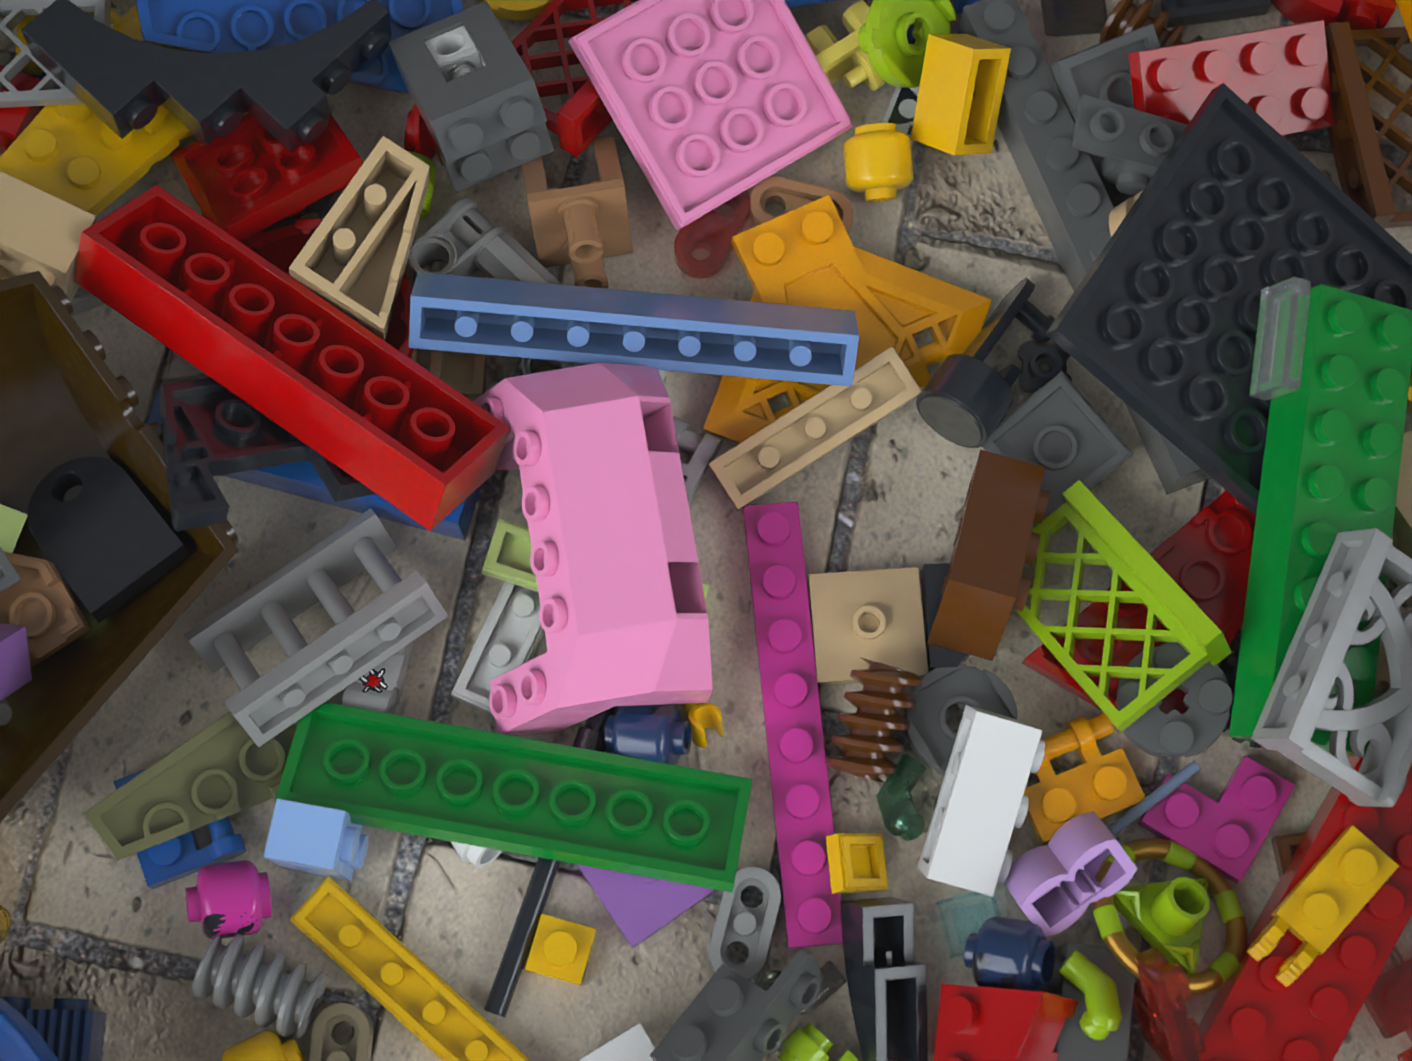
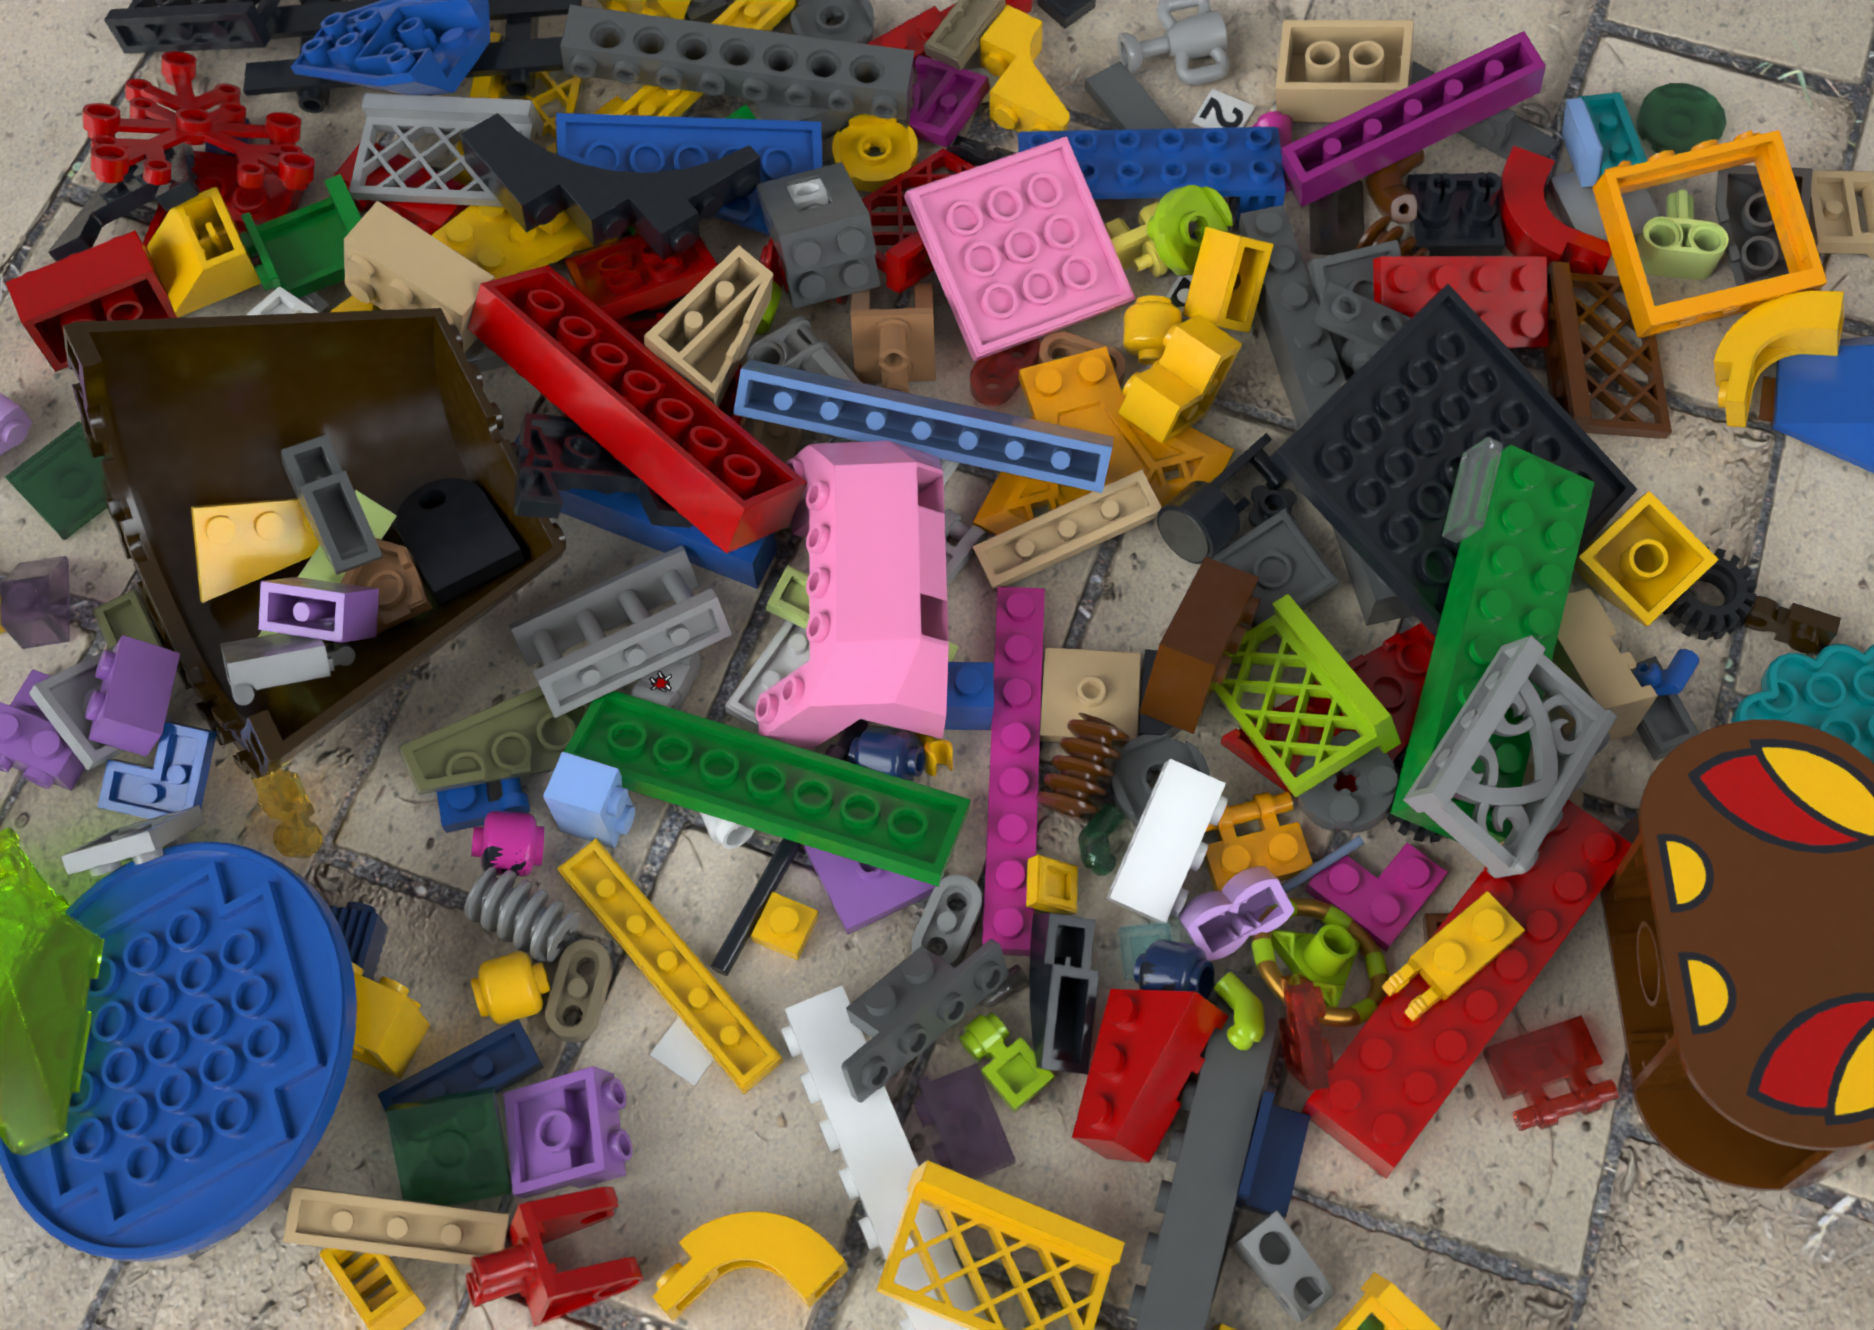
camera: 10 degrees right, 10 degrees down
none -> blue brick [944,662,994,730]
none -> yellow brick [1118,314,1242,444]

